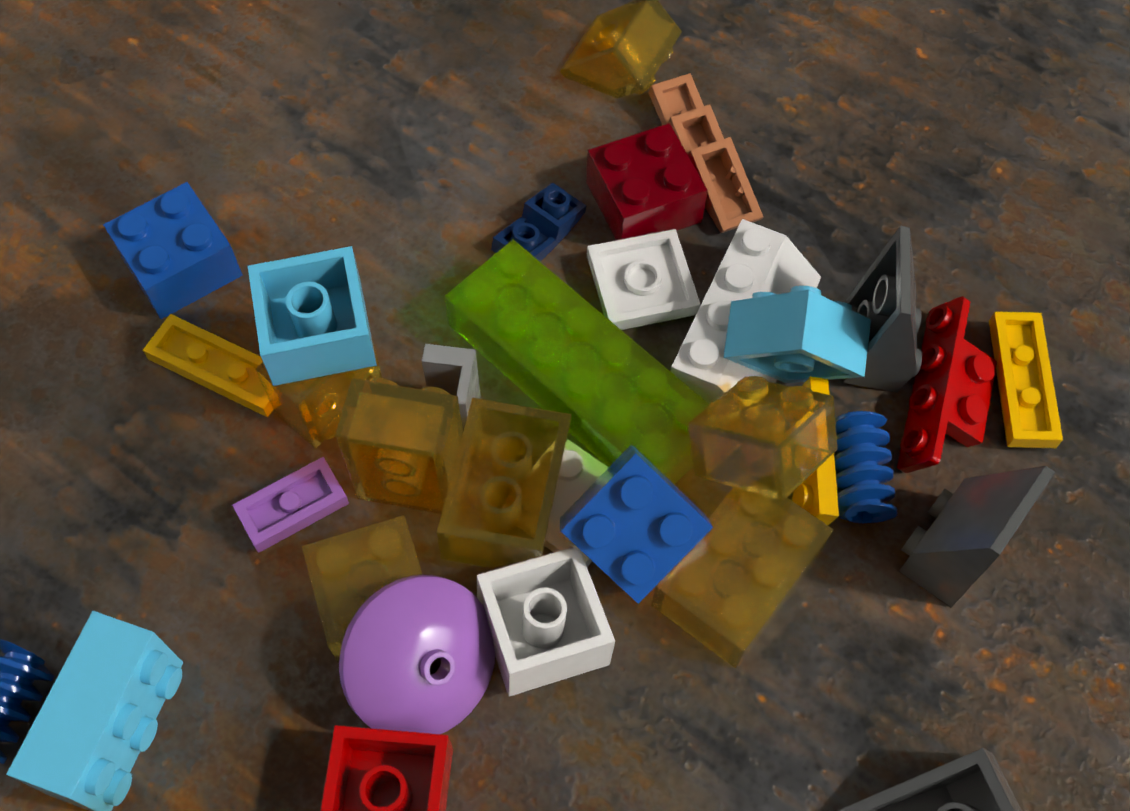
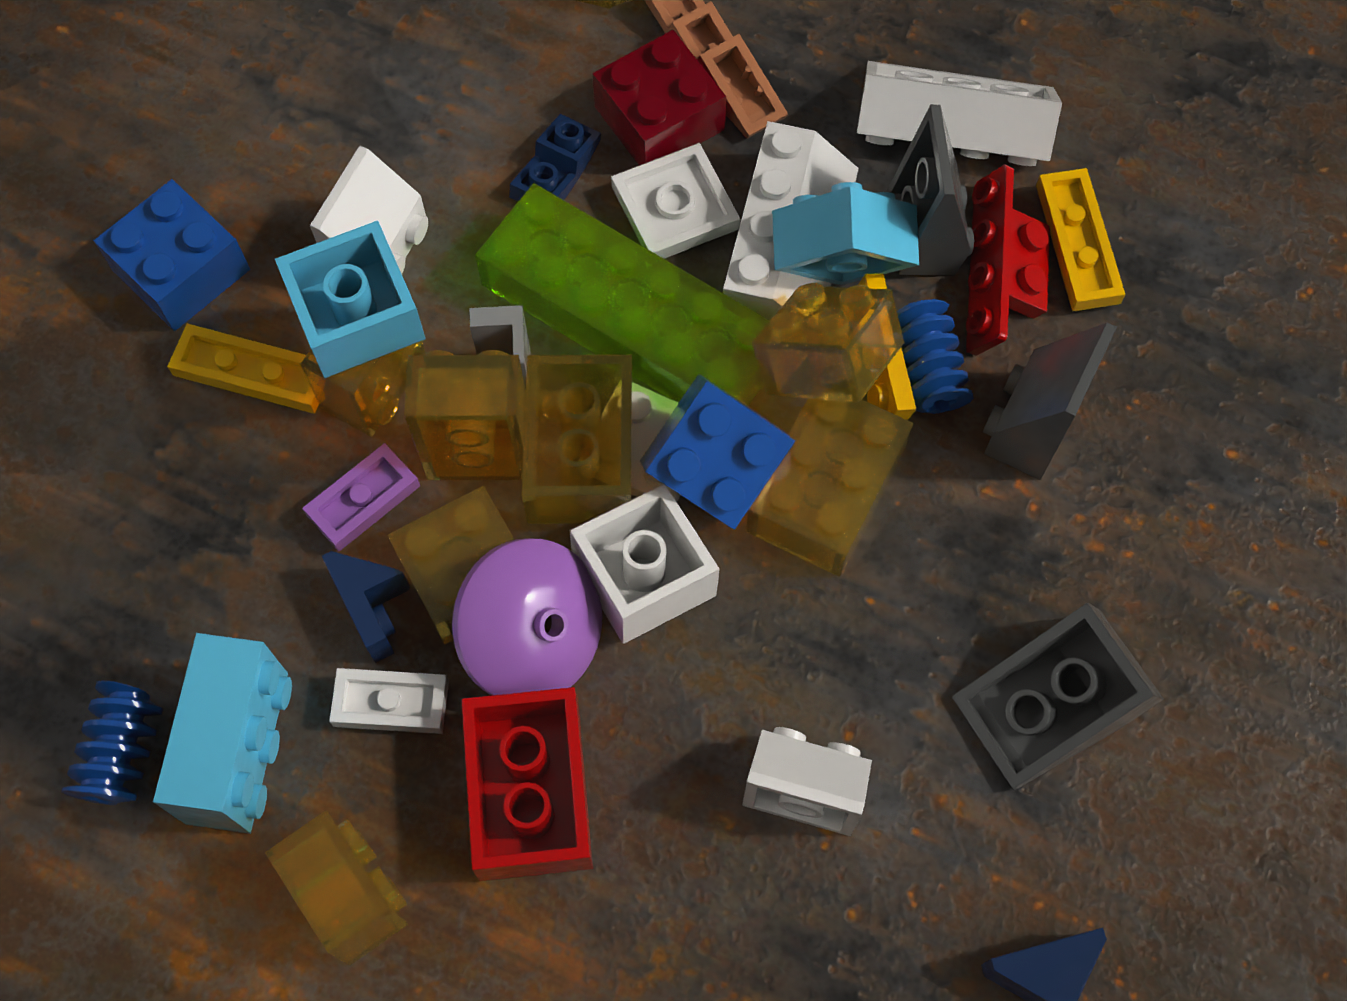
camera: 10 degrees left, 5 degrees up
none -> white slope [310,146,428,274]
none -> dark blue slope [322,551,410,663]
none -> white plate [329,668,449,734]
none -> white slope [857,61,1062,166]

